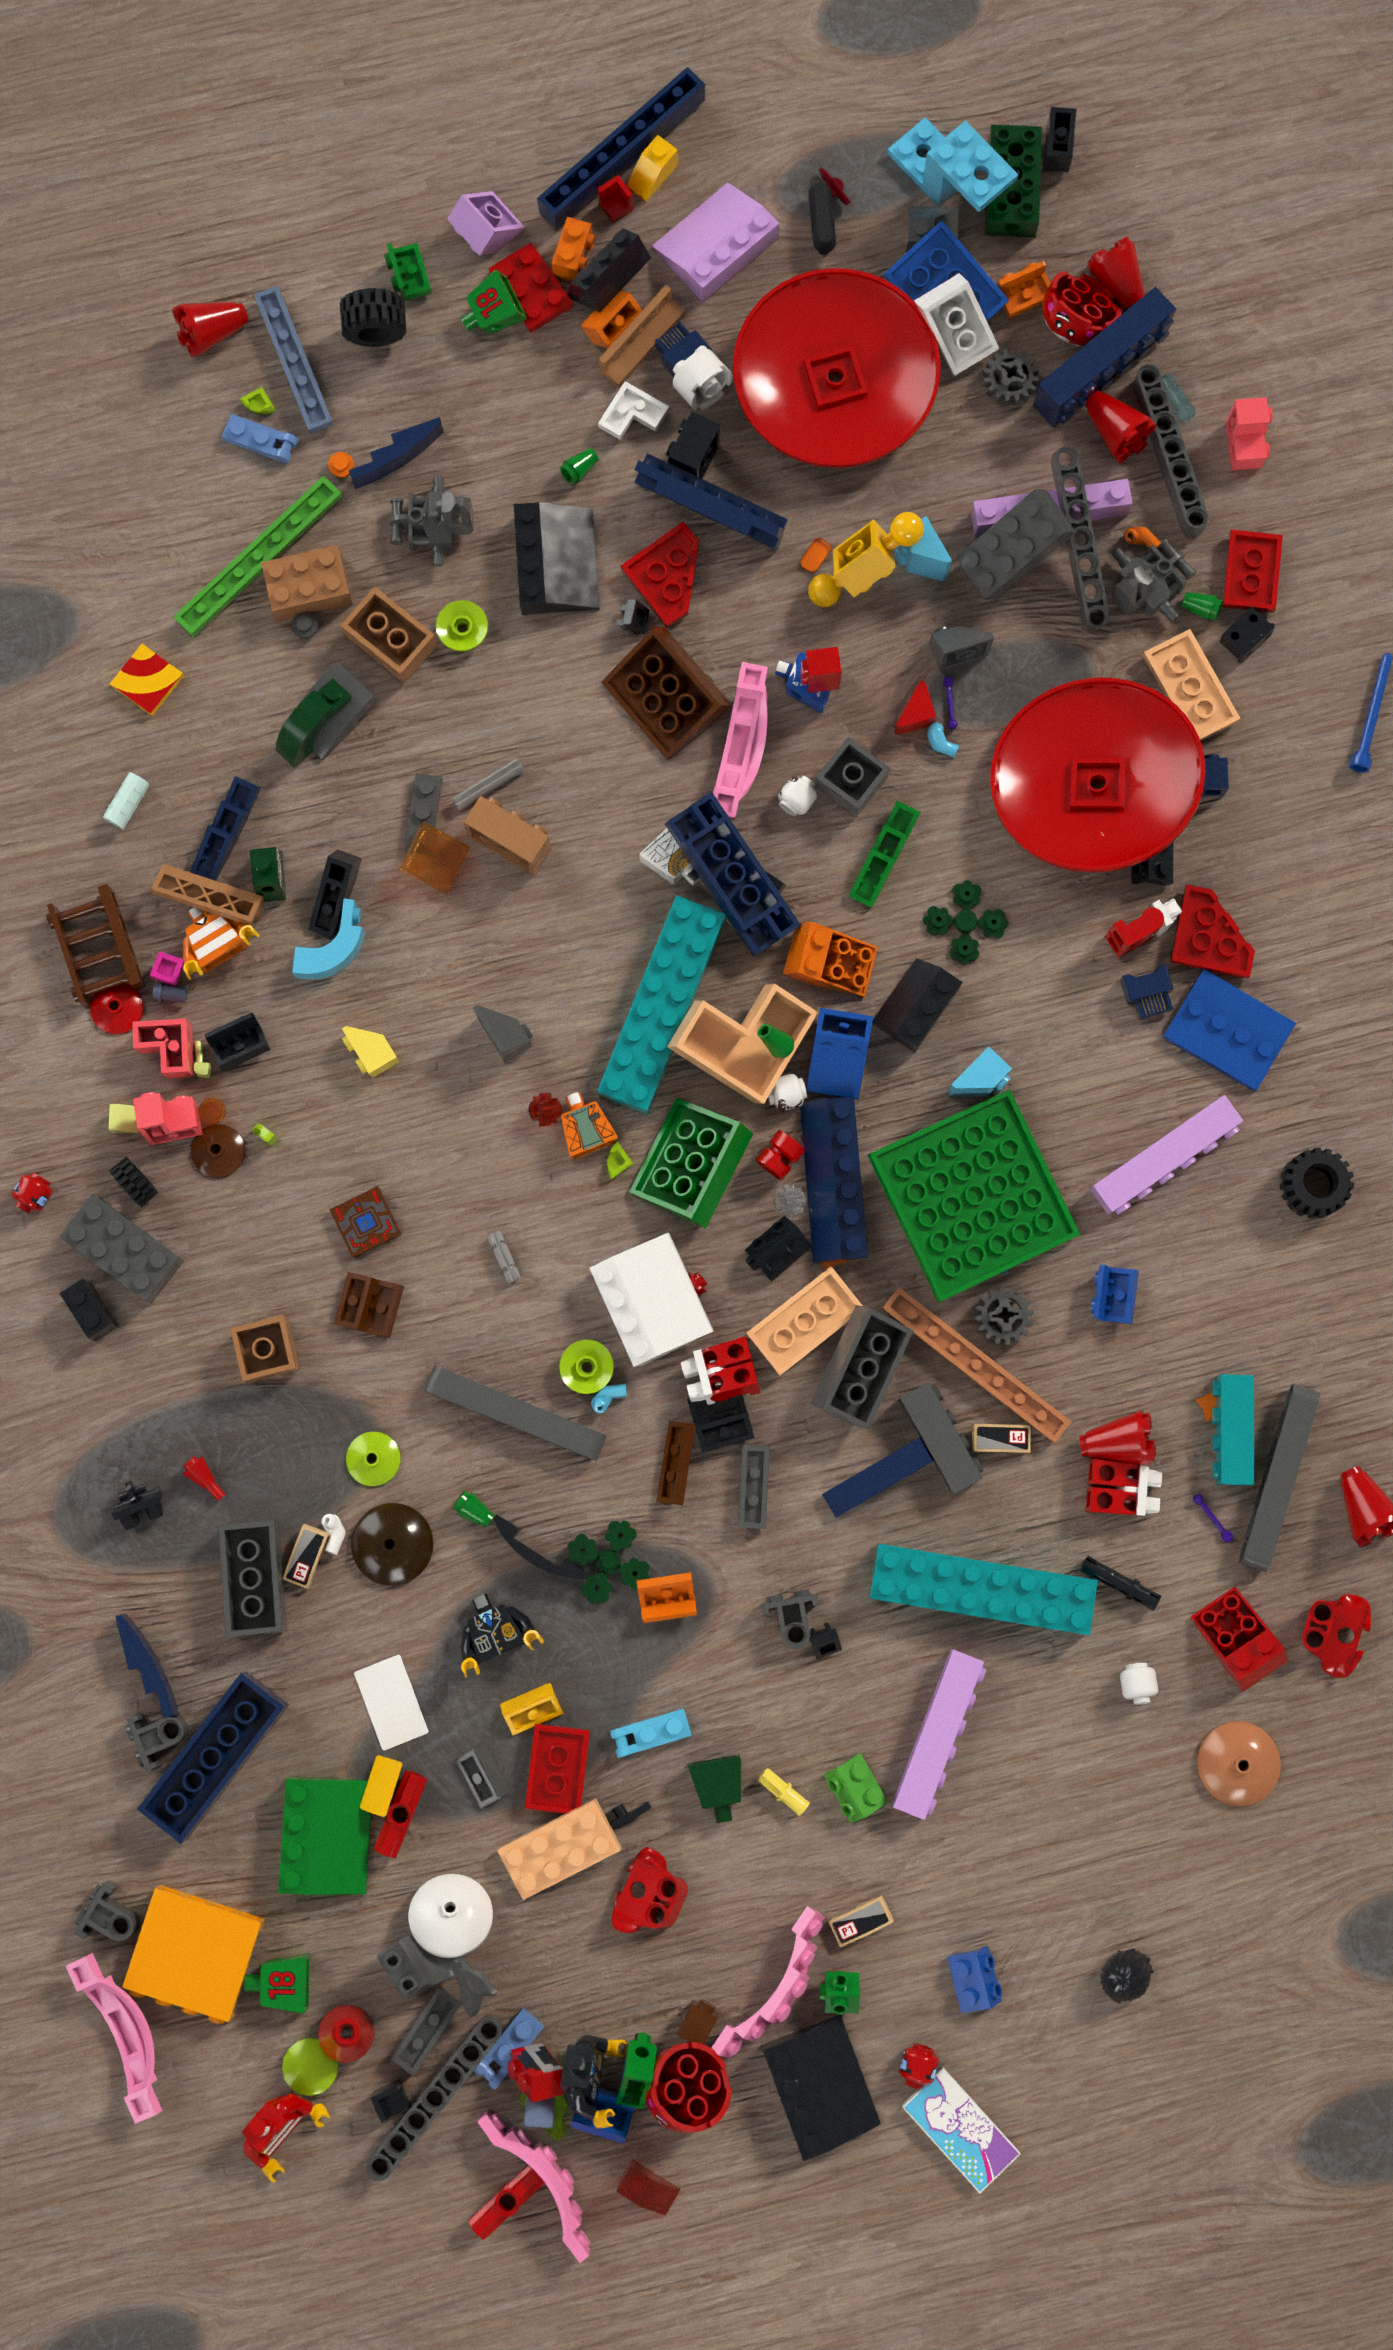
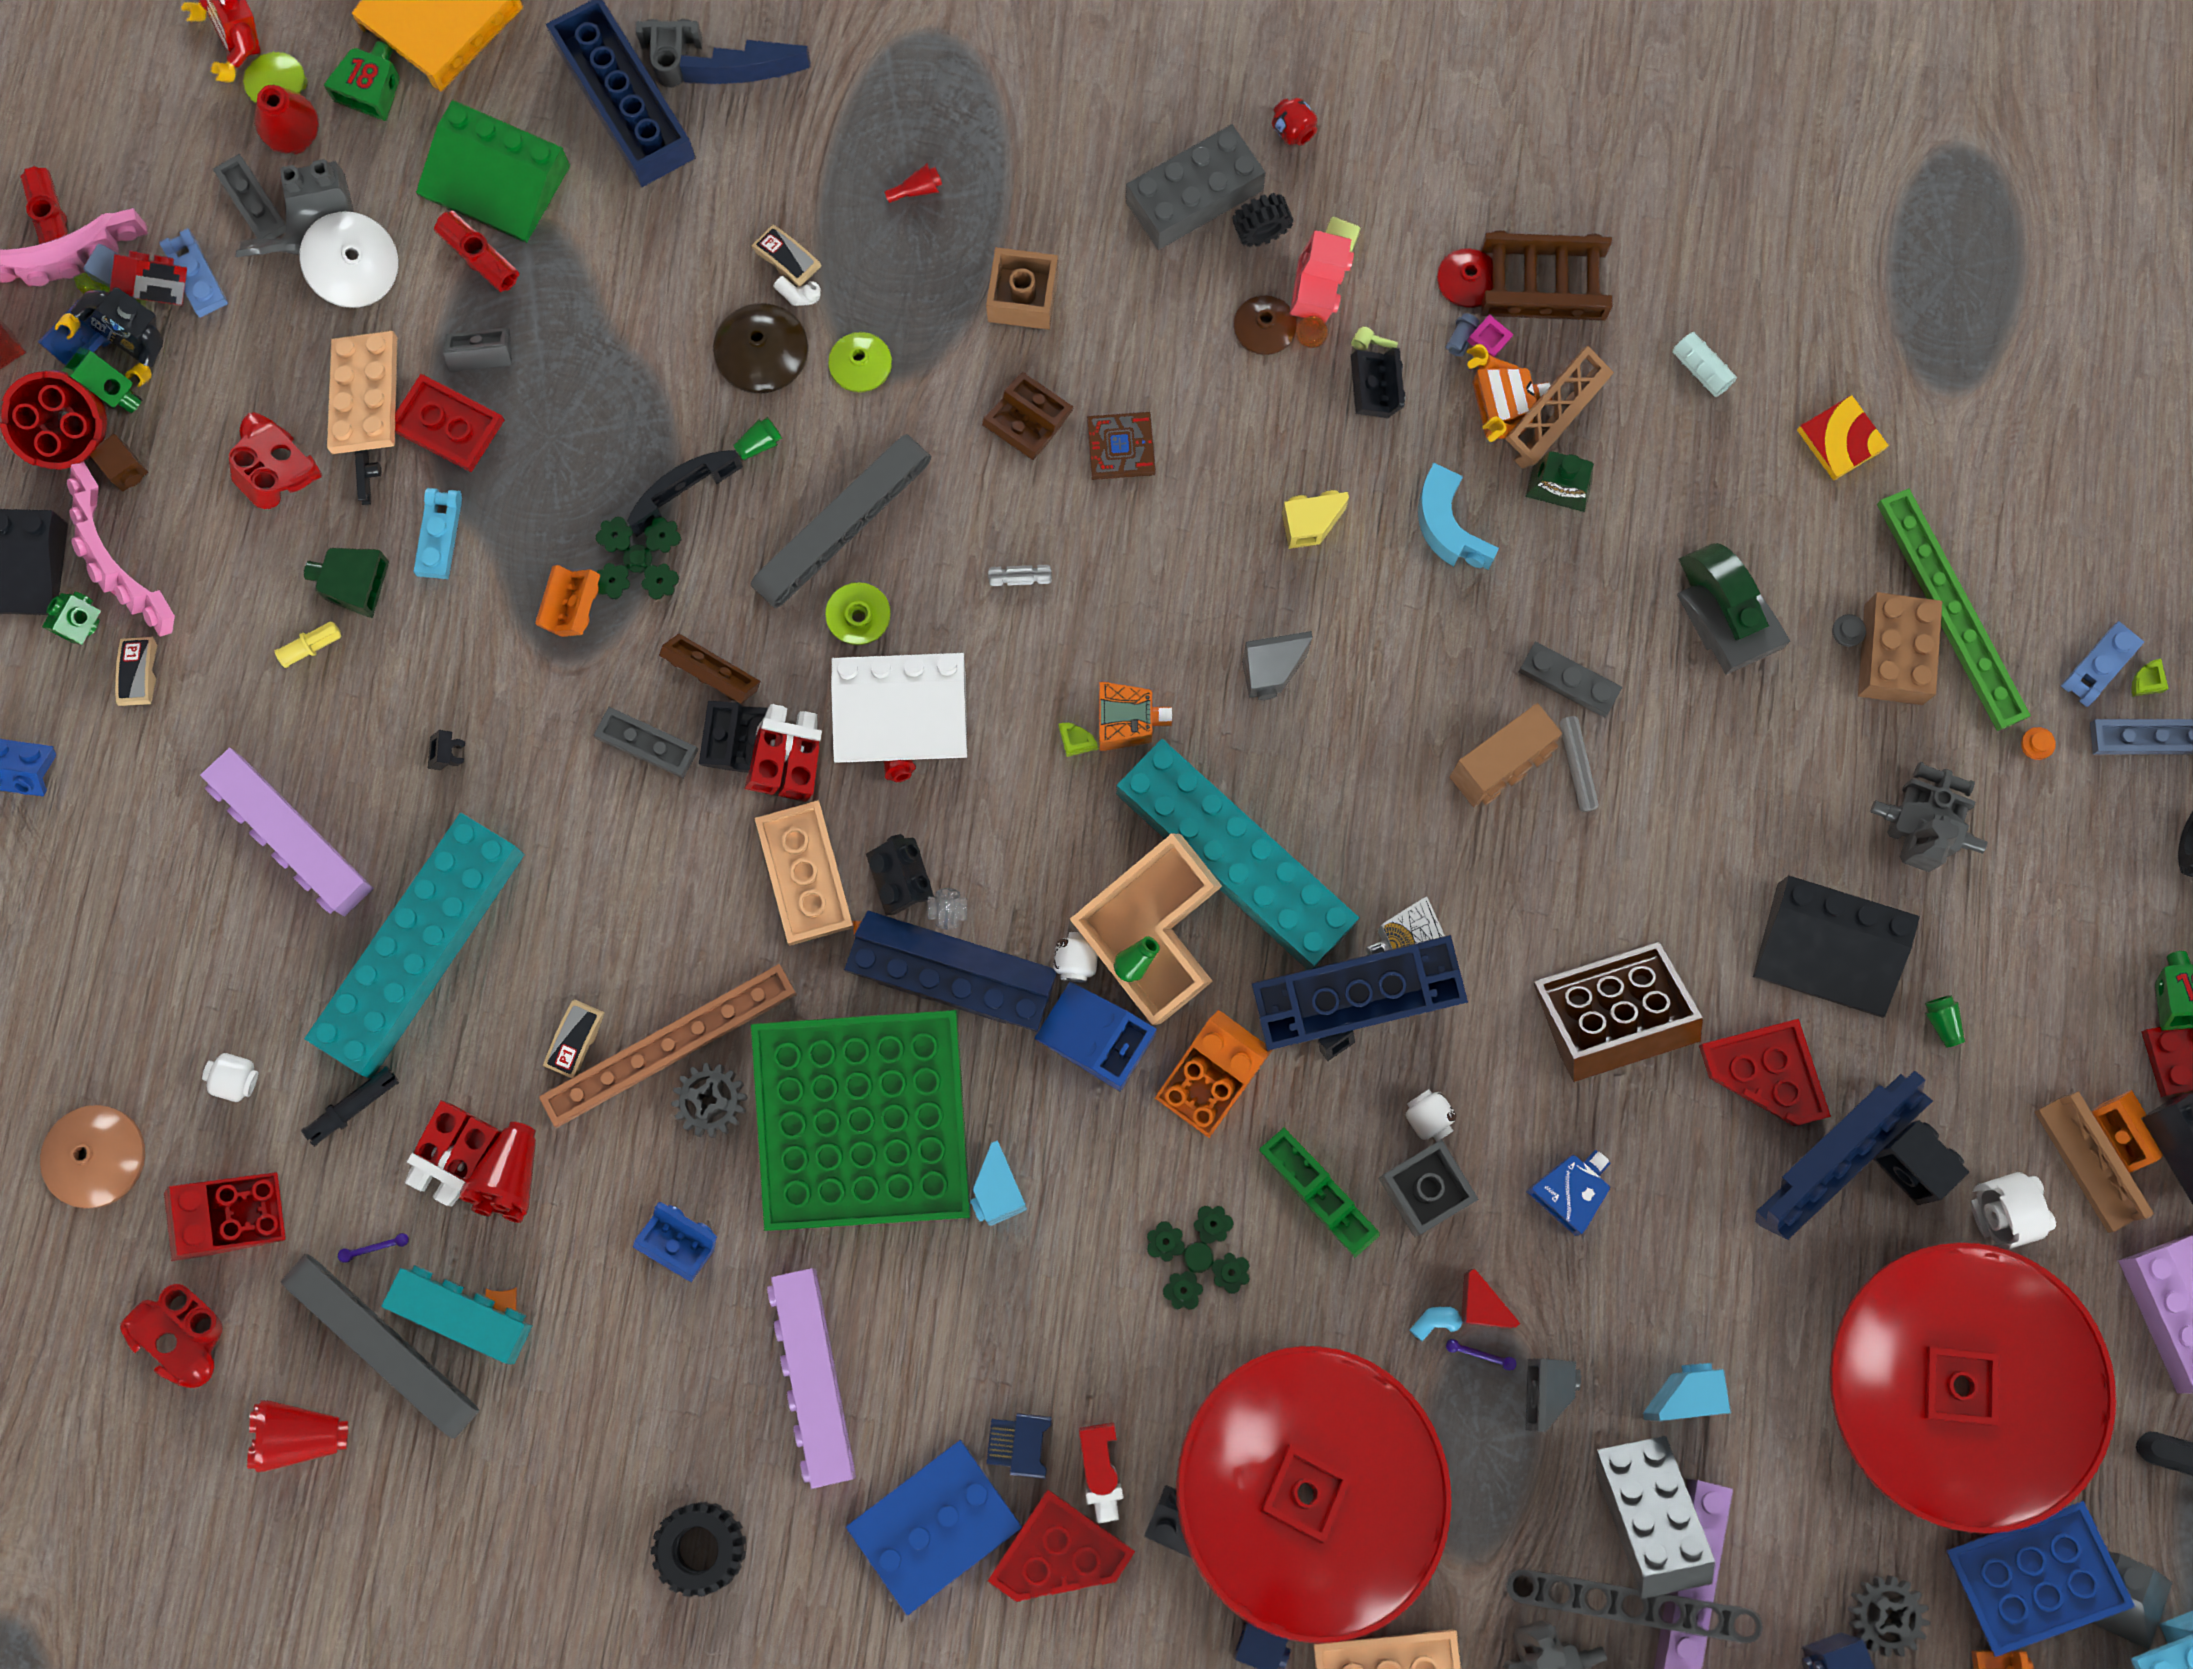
camera: 110 degrees right, 5 degrees down
black brick [59,1278,118,1341] -> none
black hips [111,1481,164,1530] -> none
coral brick [132,1018,194,1079] -> none
dark blue slope [190,776,261,881] -> none
dark grey brick [219,1520,287,1637] -> none
lime tile [252,1122,279,1146] -> none
black slope [308,849,362,938] -> none
medium nougat brick [340,587,437,684] -> none
dark blue slope [349,417,444,490] -> none
white sticker [354,1655,429,1751] -> none
yellow slope [360,1755,402,1817] -> none
dark grey beam [366,2014,503,2181] -> none
black panel [370,2079,411,2124] -> none
clear orange plate [399,822,470,894] -> none
lime dish [436,600,488,651] -> none
black torso [460,1593,544,1678] -> none
yellow slope [500,1683,563,1736] -> none
clear red gear [528,1092,562,1127] -> none
medium azure arm [591,1384,627,1414] -> none
white plate [598,381,669,440] -> none
black tile [617,599,650,635] -> none
green slope [629,1098,753,1229] -> none
dark blue piece [655,322,712,378] -> none
bright pink piece [713,662,768,820] -> none
red wheel [755,1130,805,1181] -> none
dark grey pin [762,1589,818,1649] -> none
orange piece [800,538,831,573] -> none
red brick [800,646,842,693] -> none
yellow brick [808,512,924,608] -> none
dark grey brick [810,1305,913,1430] -> none
dark blue slope [822,1437,934,1518] -> none
bright green bracket [824,1753,888,1823] -> none
black slope [872,958,963,1053] -> none
dark grey brick [898,1382,984,1495] -> none
white slope [914,273,999,376] -> none

